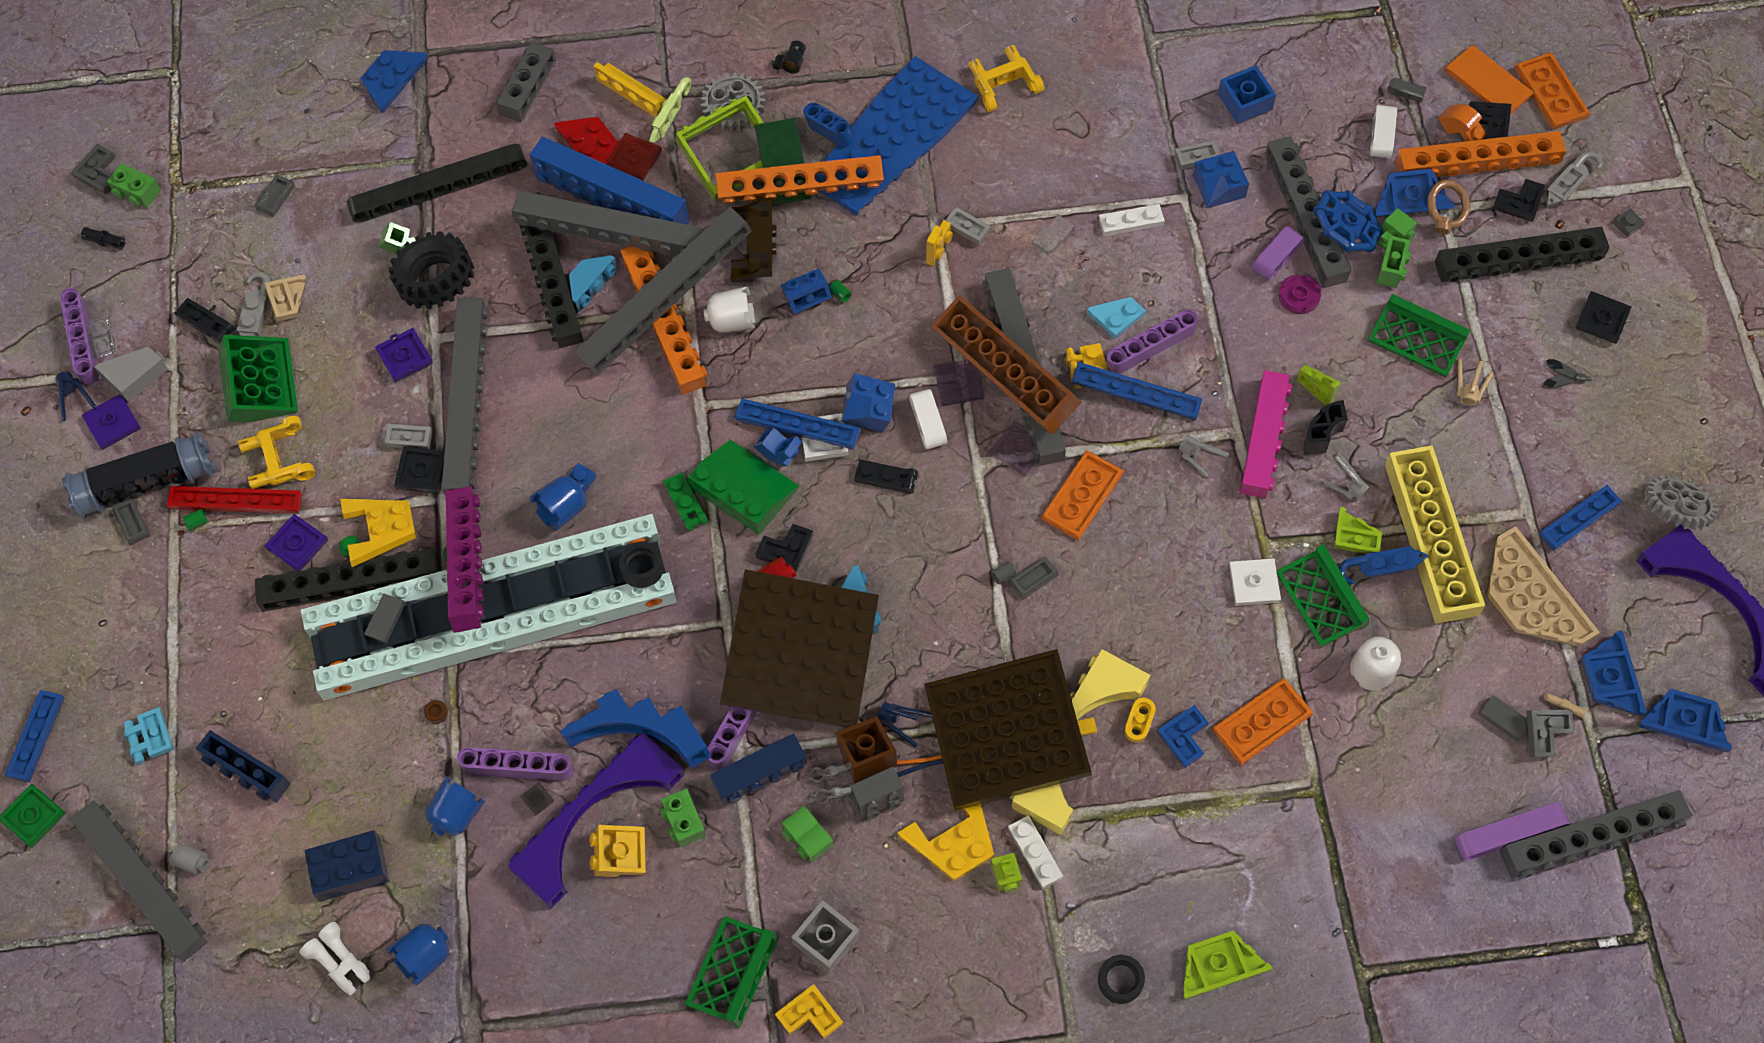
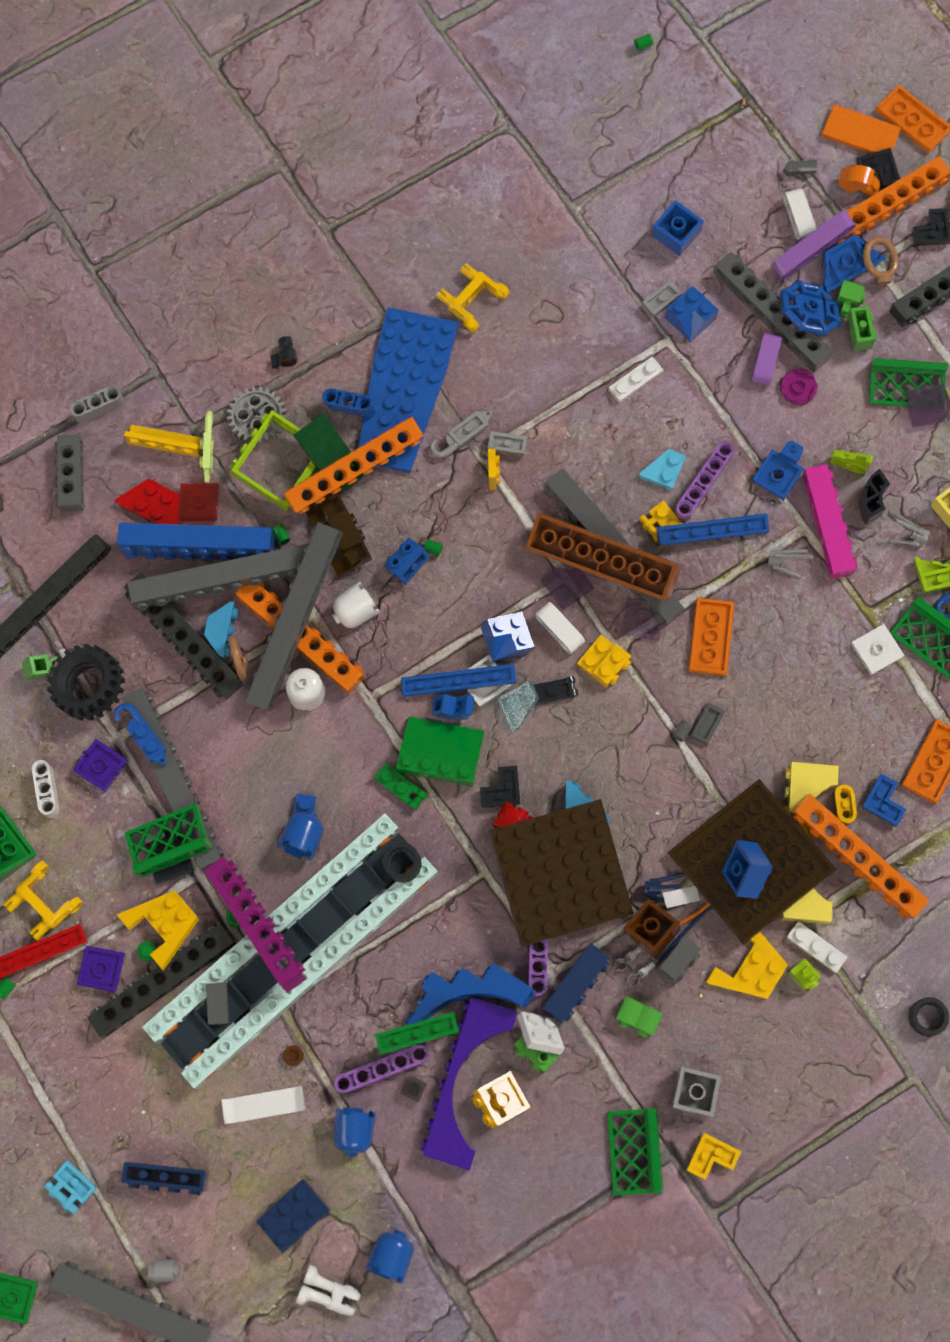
camera: 25 degrees left, 10 degrees up
none -> white beam [32,760,60,818]
none -> light grey beam [70,386,124,423]
none -> blue plate [114,703,167,766]
none -> green fence [124,803,213,878]
none -> white sticker [221,1085,305,1124]
none -> medium nougat piece [229,635,249,680]
none -> green hinge [272,524,291,546]
none -> white cylinder [286,668,325,711]
none -> green fence [375,1012,459,1055]
none -> light grey plate [430,410,492,458]
none -> clear light blue wing [497,681,539,732]
none -> white plate [517,1011,565,1055]
none -> yellow plate [577,635,632,688]
none -> white sticker [662,886,700,908]
none -> blue slope [722,840,773,899]
none -> blue plate [752,440,804,501]
none -> medium lavender beam [771,210,856,280]
none -> orange brick [790,794,930,919]
none -> clear purple tile [906,384,950,428]

